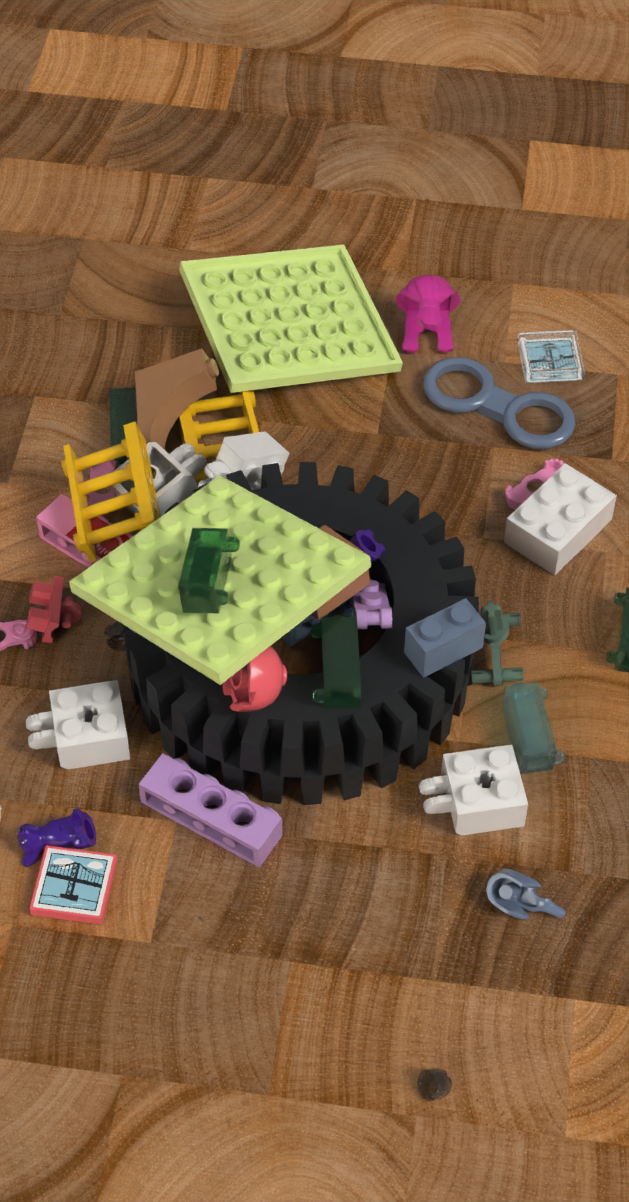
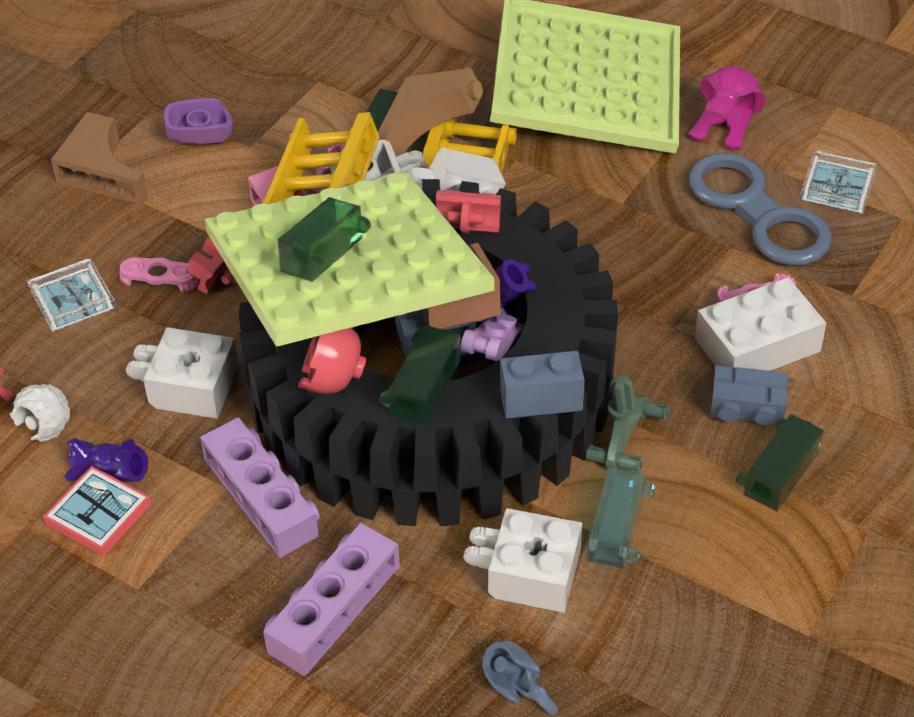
camera: 25 degrees right, 5 degrees down
none -> lavender brick [263,523,400,676]
none -> coral hips [436,190,501,234]
none -> sand blue brick [710,365,788,426]

